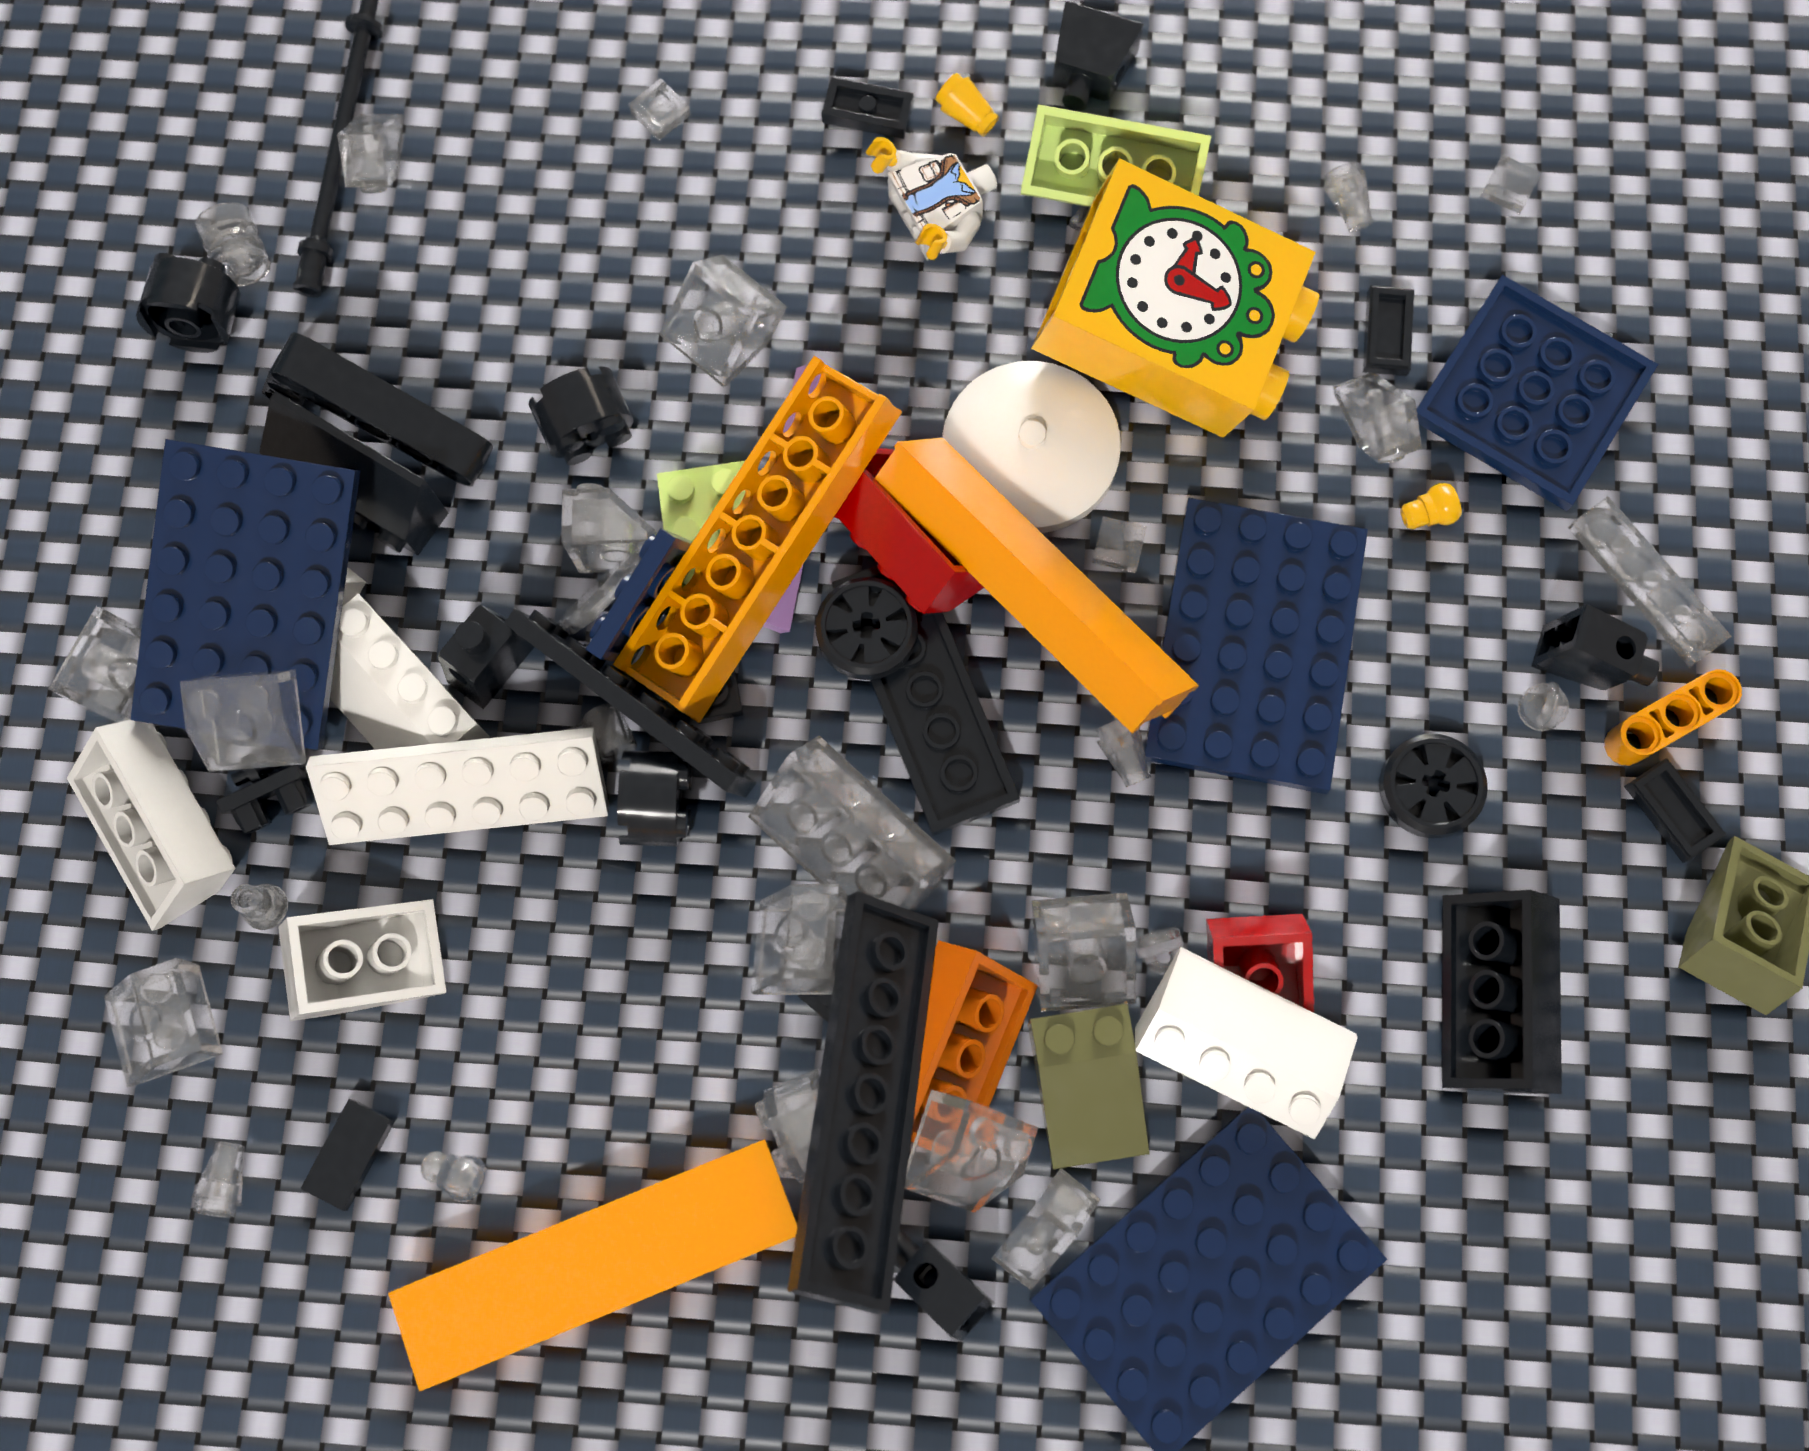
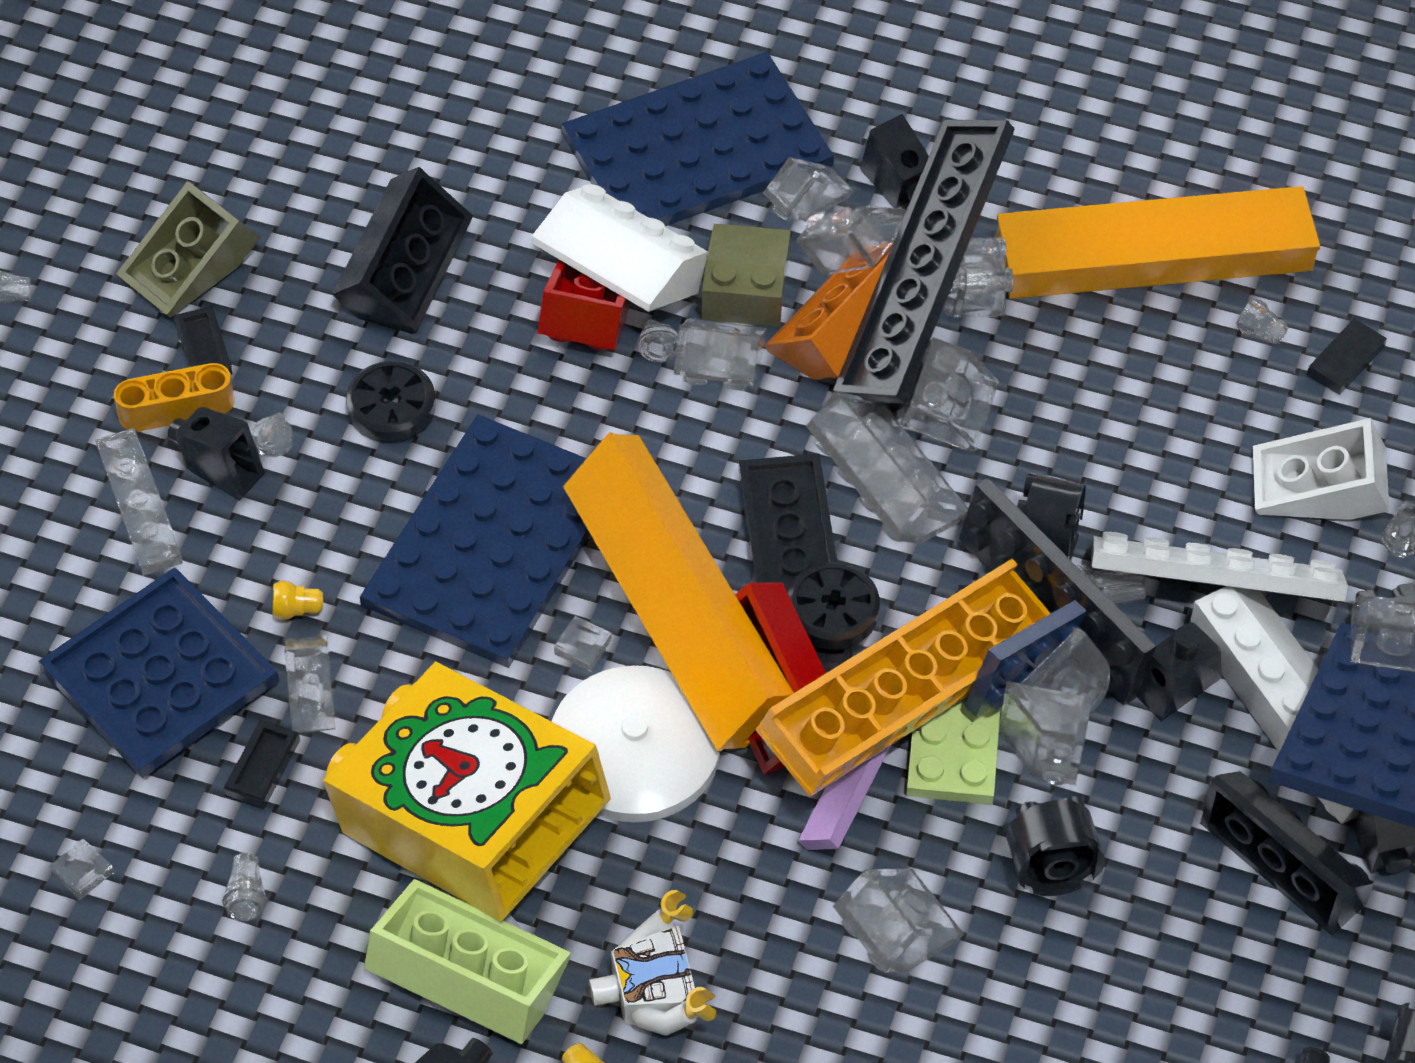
camera: 170 degrees left, 20 degrees down
black beam [262,332,493,487] -> none

